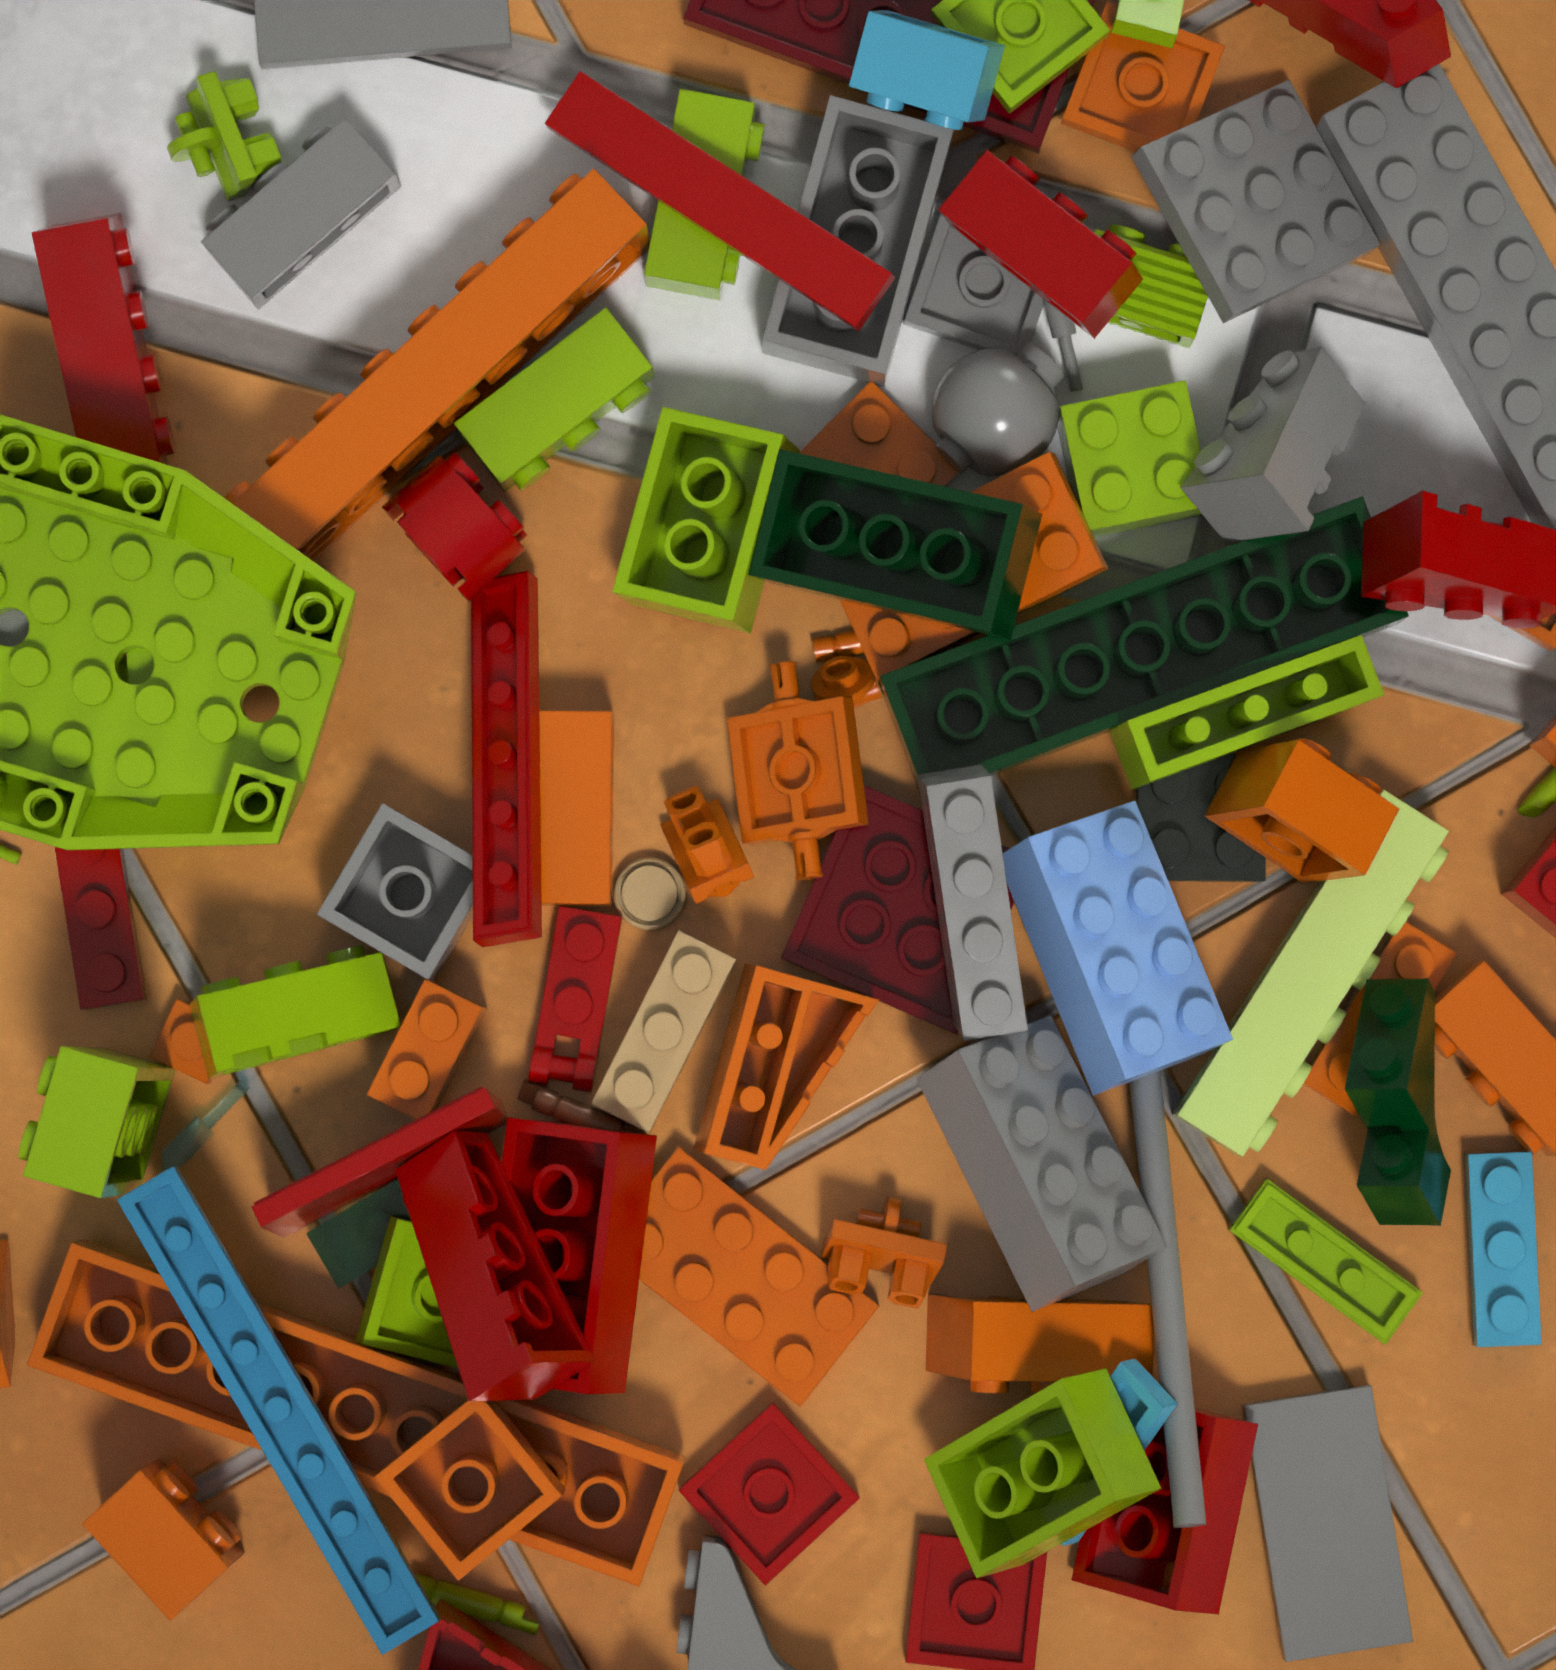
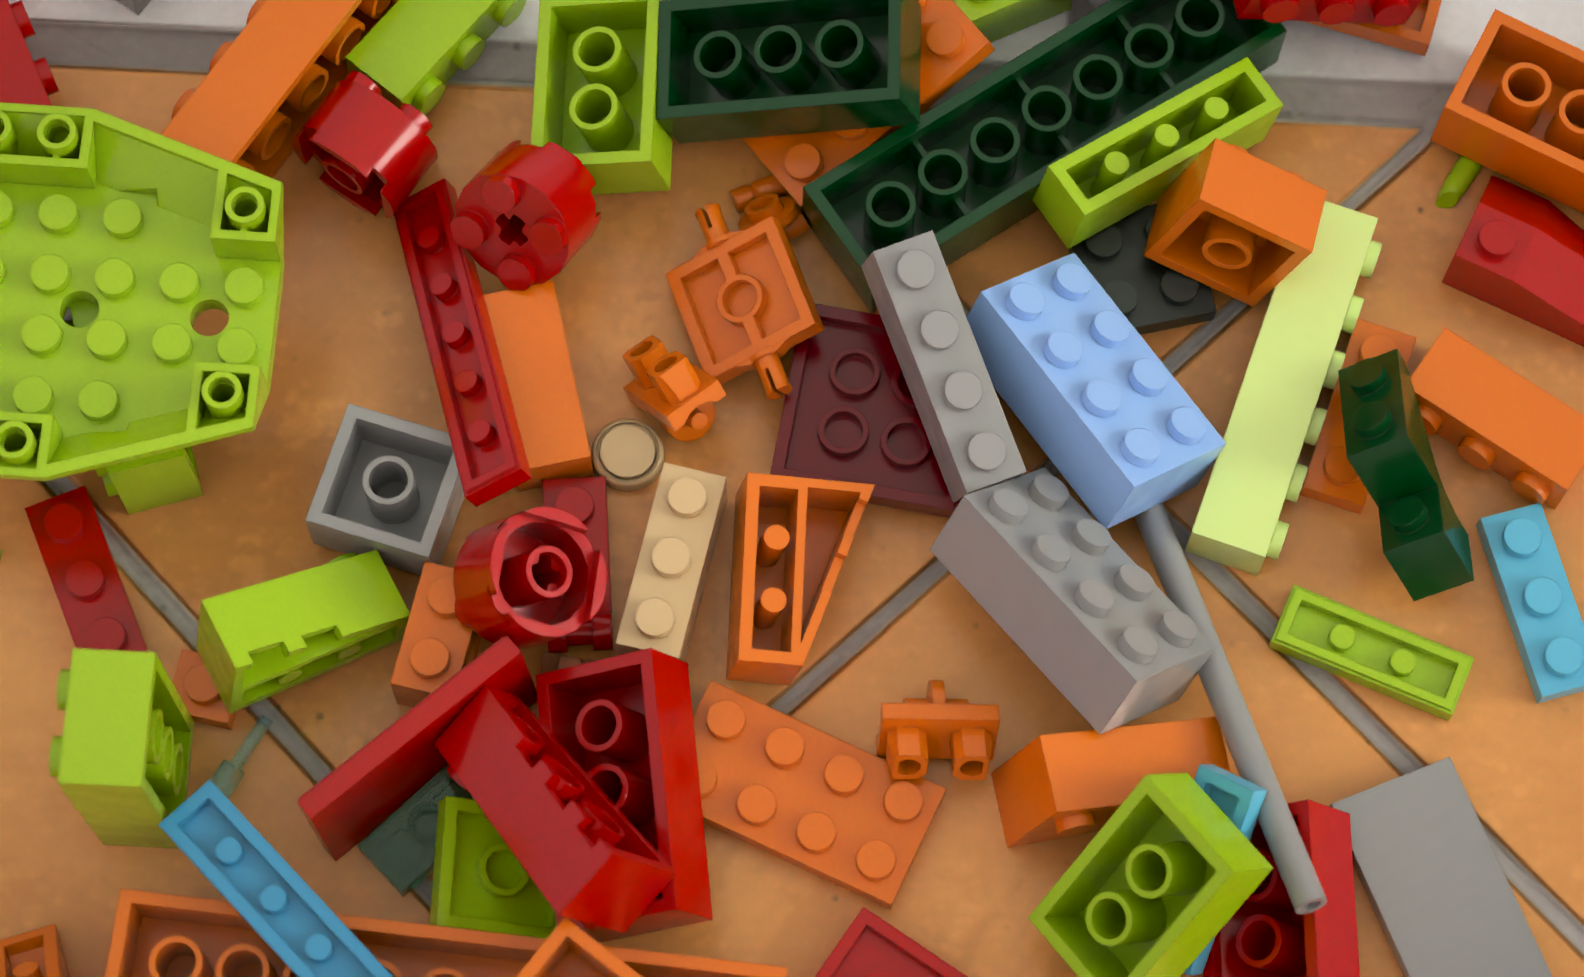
camera: 15 degrees left, 15 degrees down
none -> red brick [450,140,601,291]
none -> red brick [453,506,607,649]

